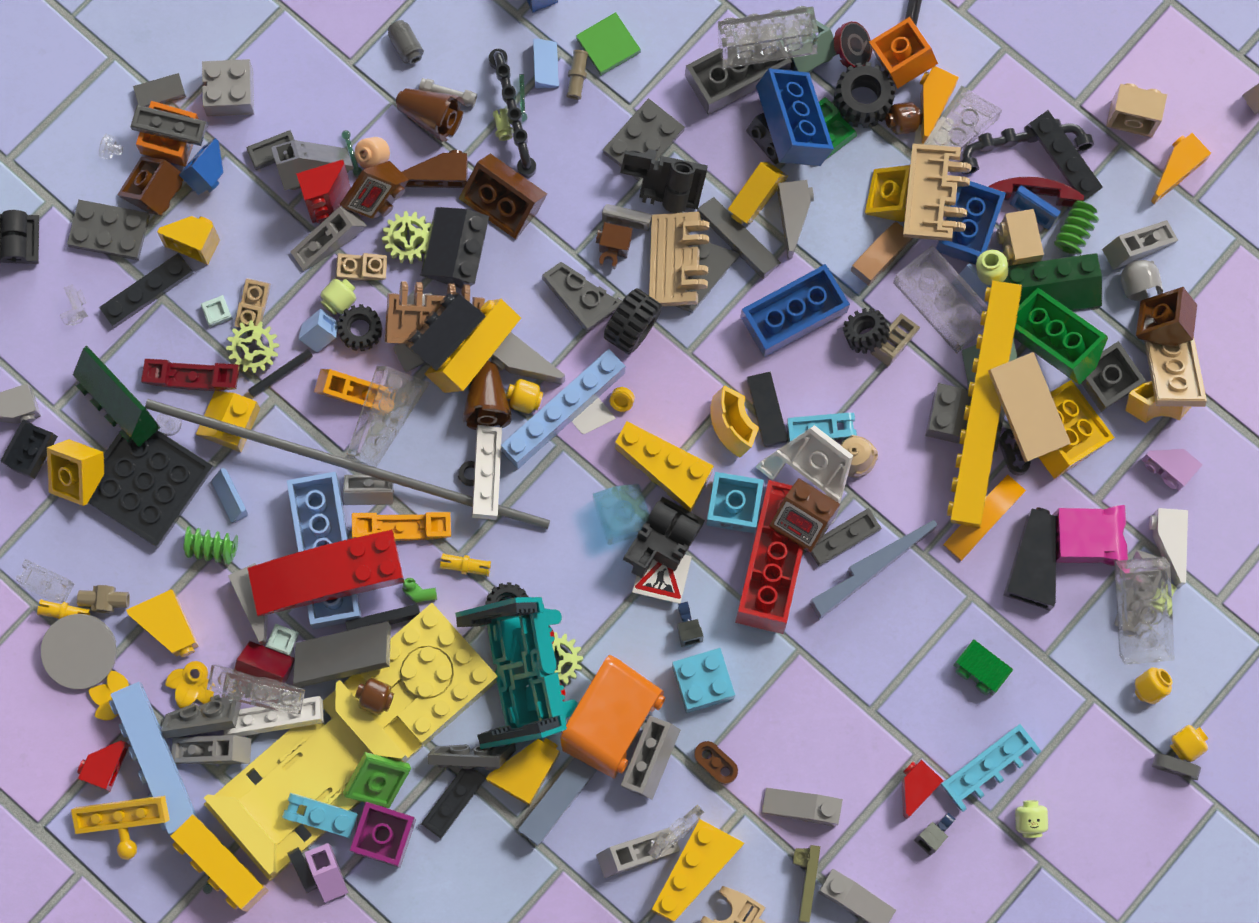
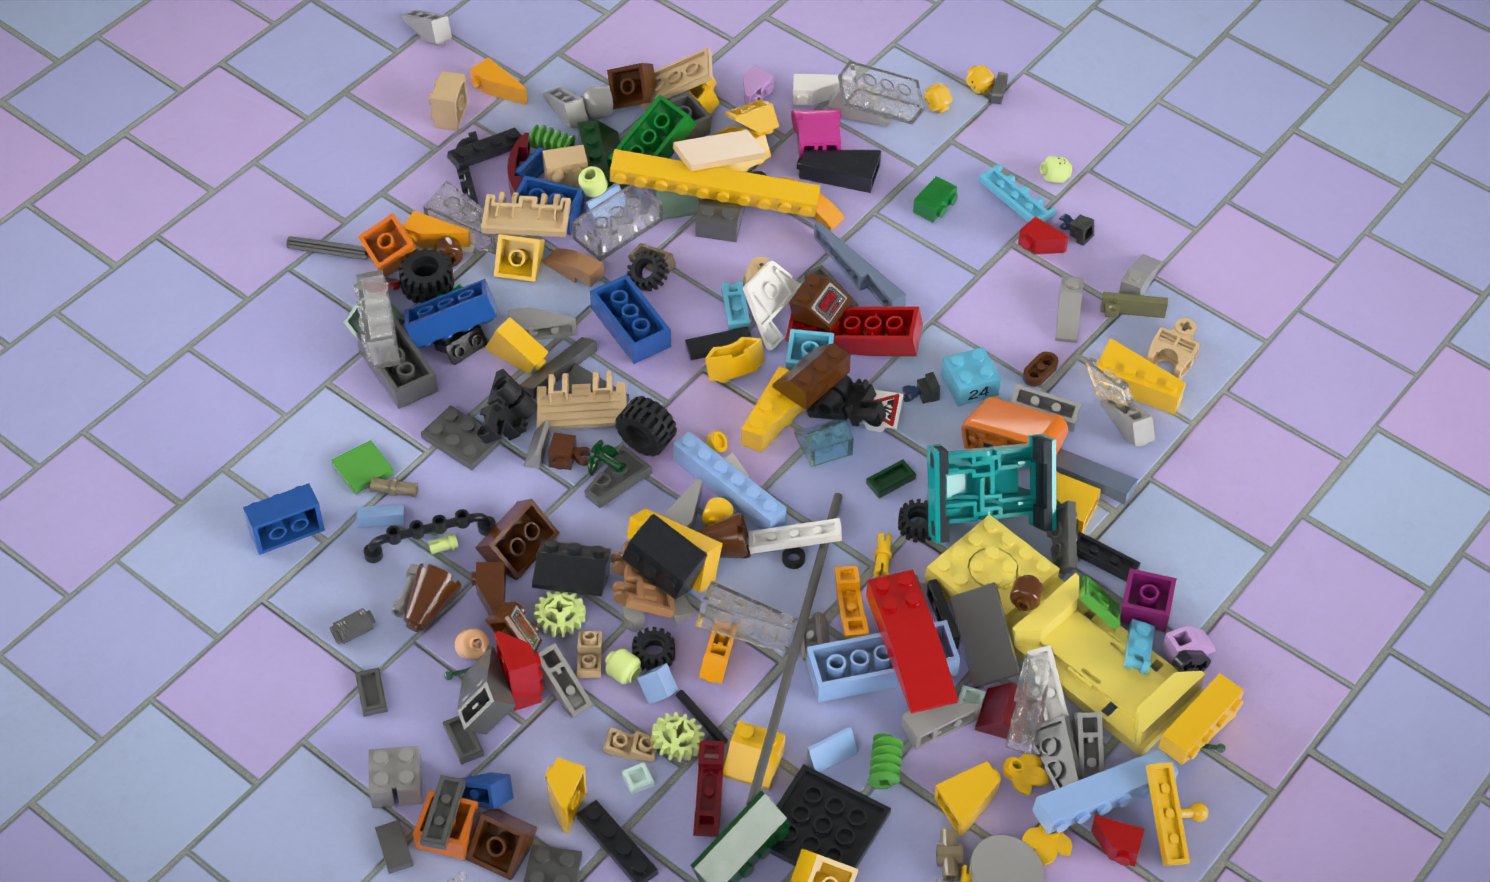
camera: 90 degrees left, 25 degrees down
none -> dark grey tile [355,667,388,717]
none -> dark green plant [587,439,625,476]
none -> yellow slope [724,99,779,135]
none -> reddish brown slope [772,343,851,410]
none -> dark green tile [866,459,916,498]

